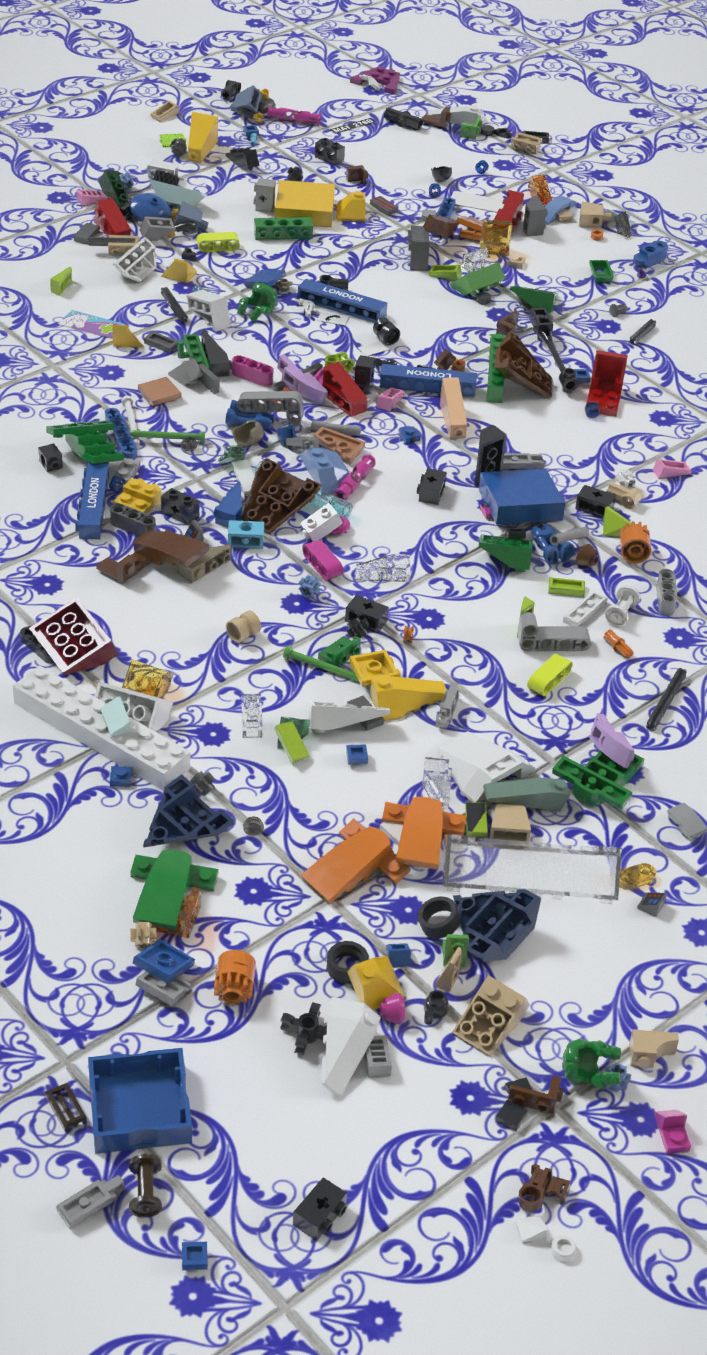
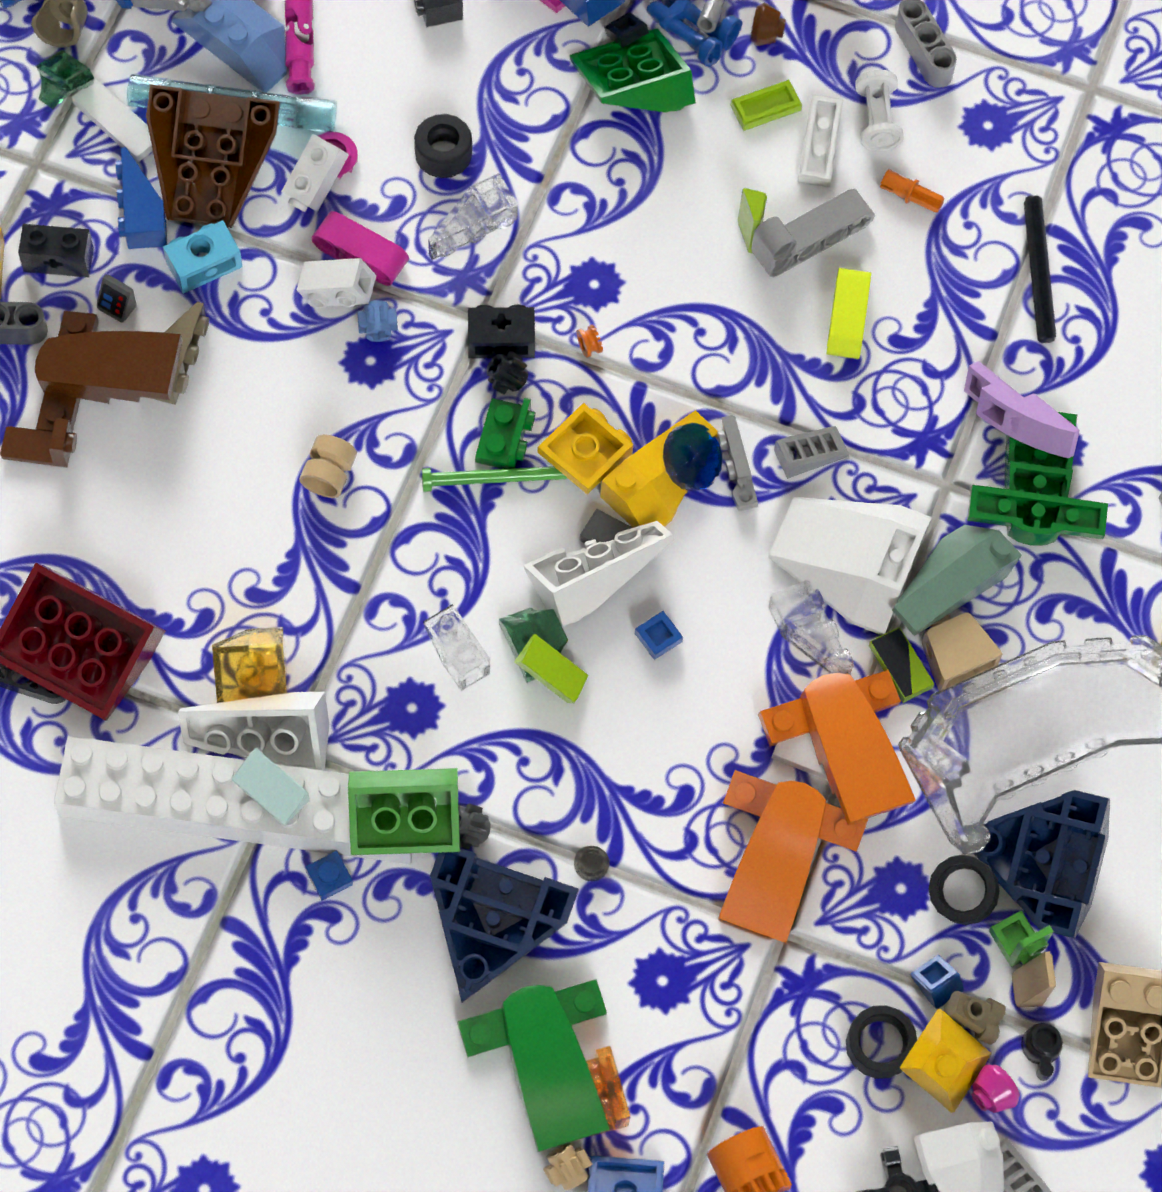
camera: 30 degrees left, 25 degrees up
none -> white brick [297,258,376,309]
none -> bright green slope [348,768,460,855]
none -> black tyre [414,114,472,178]
none -> tile [663,423,723,491]
none -> light grey slope [774,426,849,479]
none -> dark tan plate [944,991,1006,1045]

